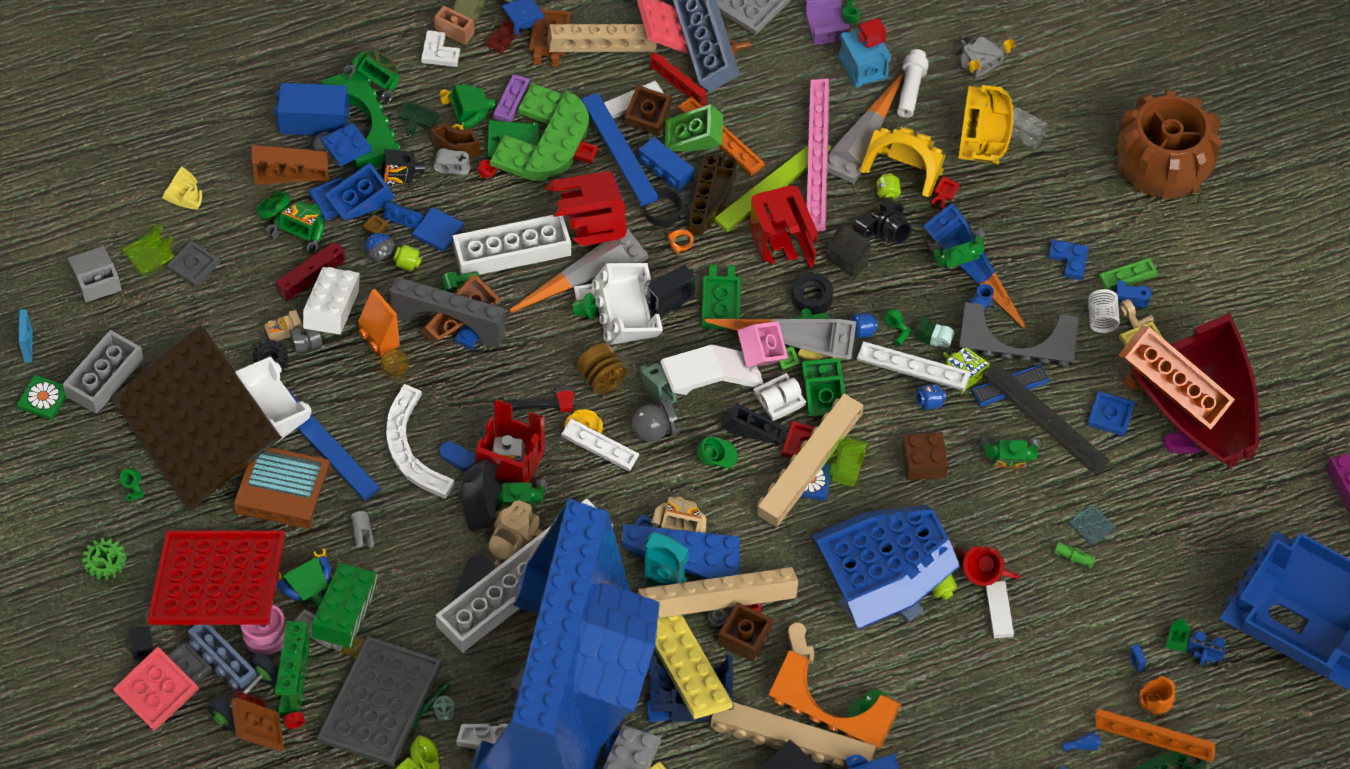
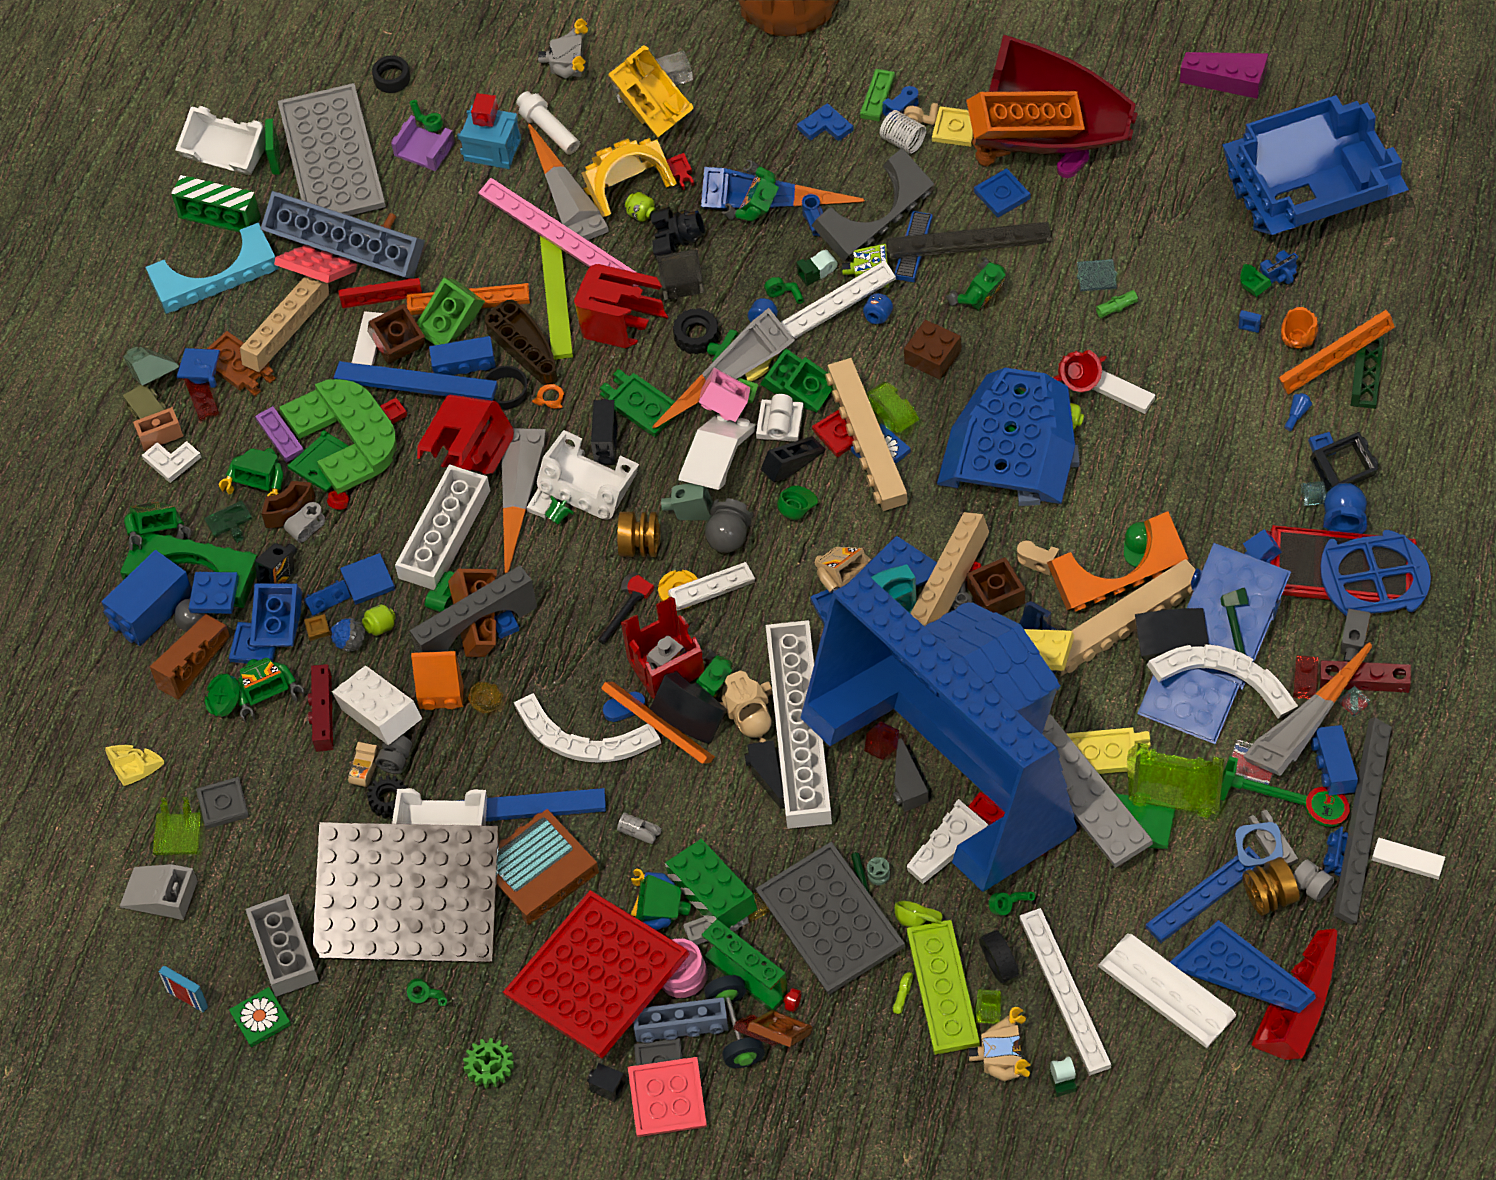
camera: 45 degrees left, 0 degrees up
none -> orange tile [601,682,715,764]

